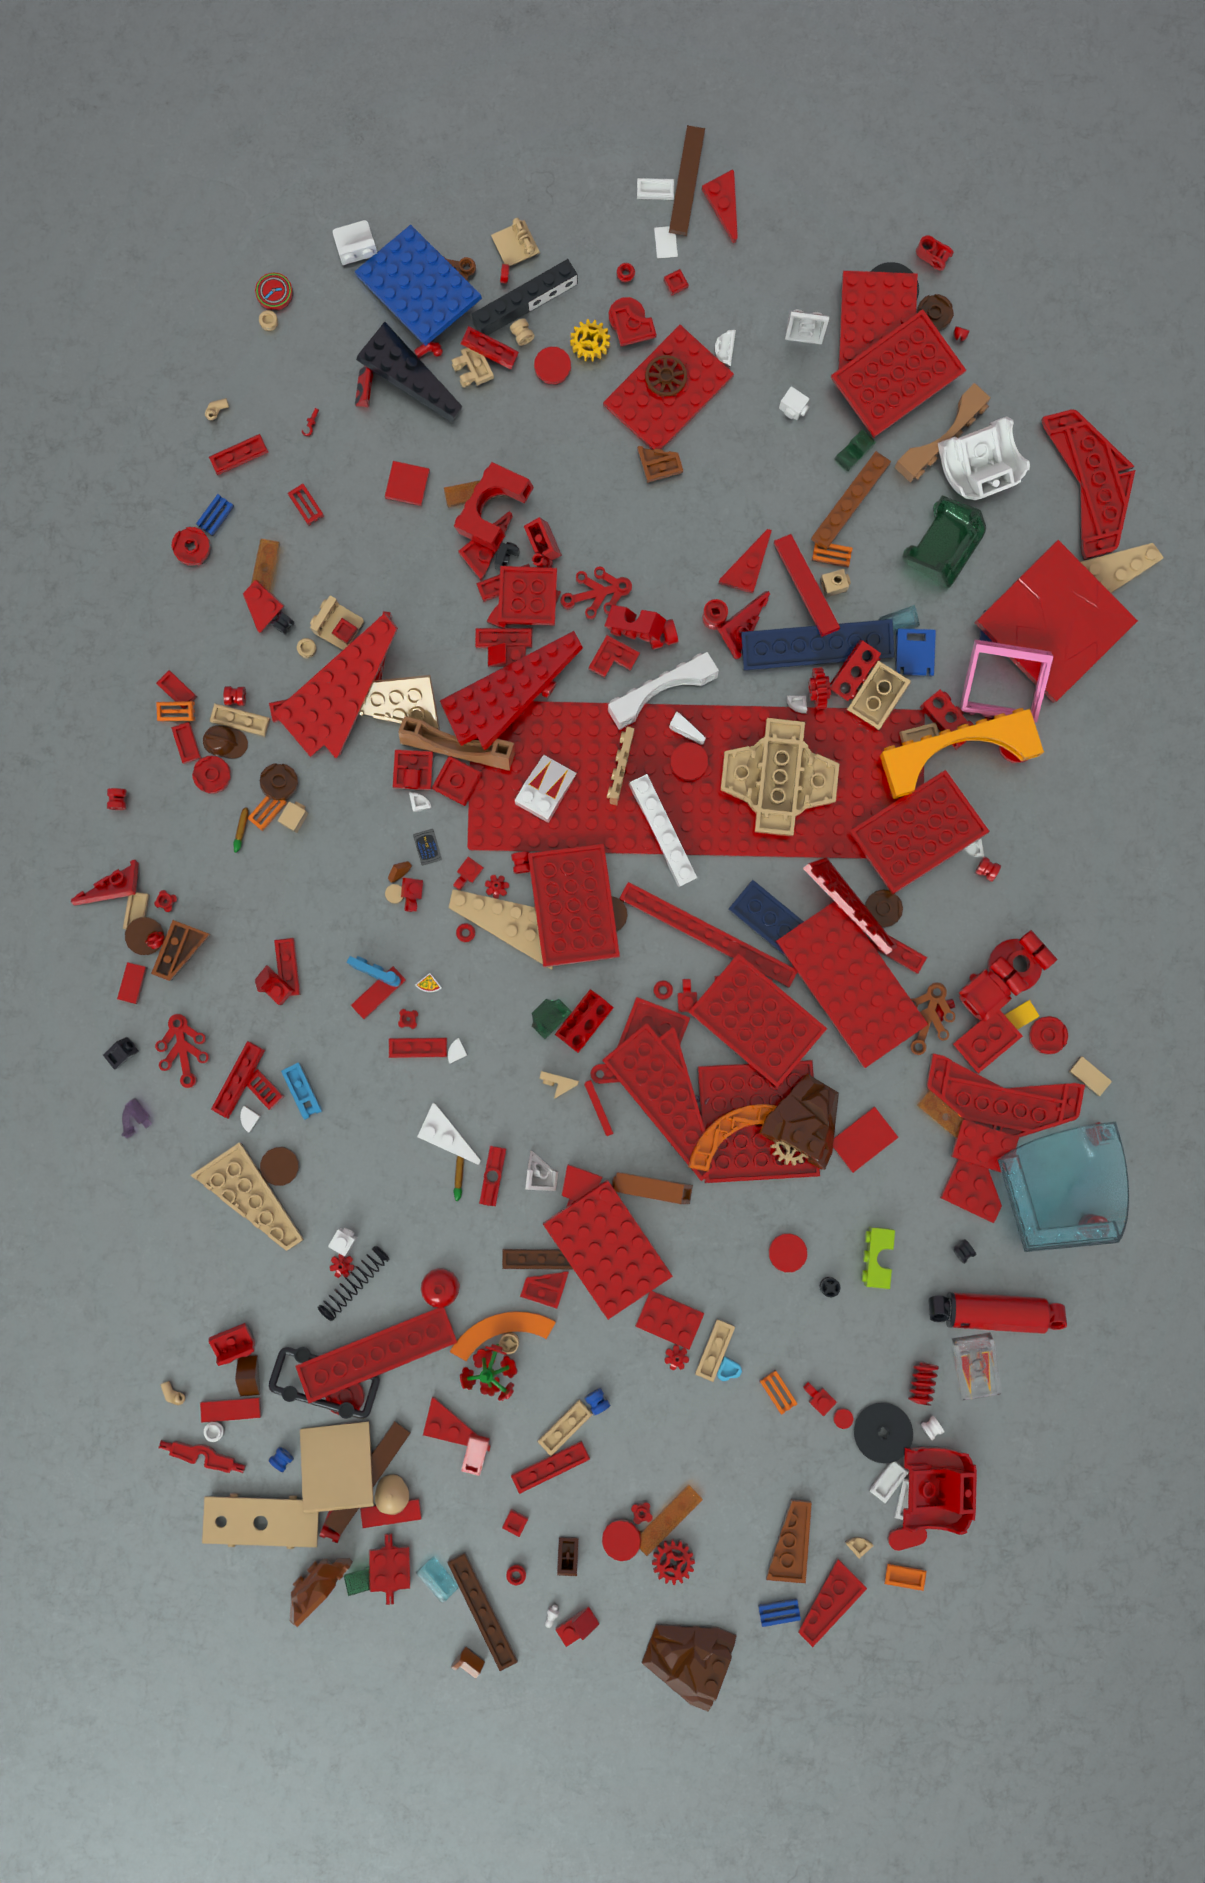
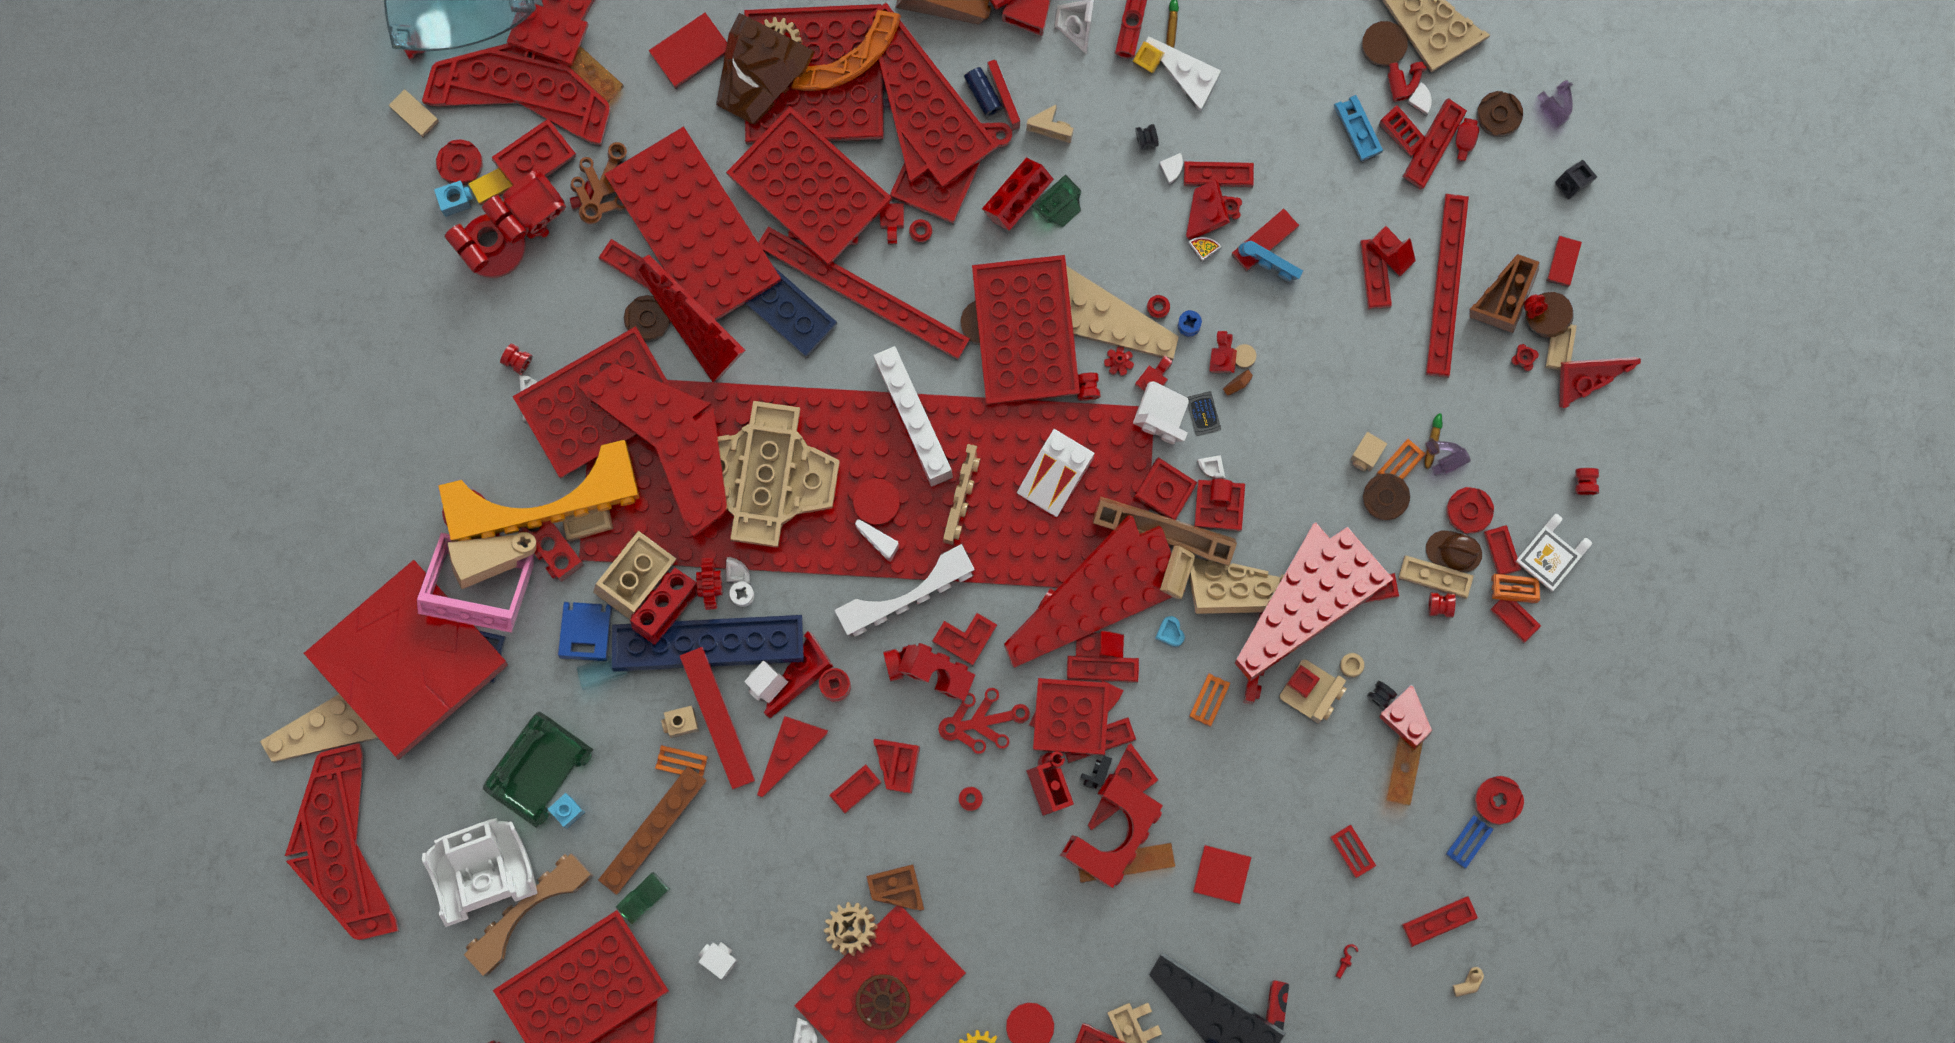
camera: 175 degrees left, 5 degrees down
red plant [155,1014,210,1088] -> none
none -> medium azure brick [434,180,473,217]
none -> tan piece [448,532,536,589]
none -> medium azure brick [548,793,585,829]
none -> red wing [581,364,727,537]
none -> white wheel [730,582,754,608]
none -> white brick [744,660,788,703]
none -> tan gear [824,902,878,956]
none -> red tile [829,764,881,814]
none -> red wing [873,739,920,794]
none -> red plate [959,787,983,811]
none -> dark blue axle [964,67,1003,117]
none -> yellow tile [1133,41,1165,73]
none -> white bracket [1133,381,1189,444]
none -> black wheel [1135,124,1159,150]
none -> medium azure tile [1155,616,1185,647]
none -> tan tile [1160,546,1196,599]
none -> blue wheel [1177,310,1202,337]
none -> red wing [1186,180,1230,240]
none -> orange tile [1189,673,1230,727]
none -> red plant [1387,62,1427,102]
none -> red tile [1425,194,1469,378]
none -> clear purple plant [1425,438,1471,476]
none -> red plant [1455,118,1479,162]
none -> reddish brown tile [1477,91,1523,137]
none -> white flag [1515,514,1592,592]

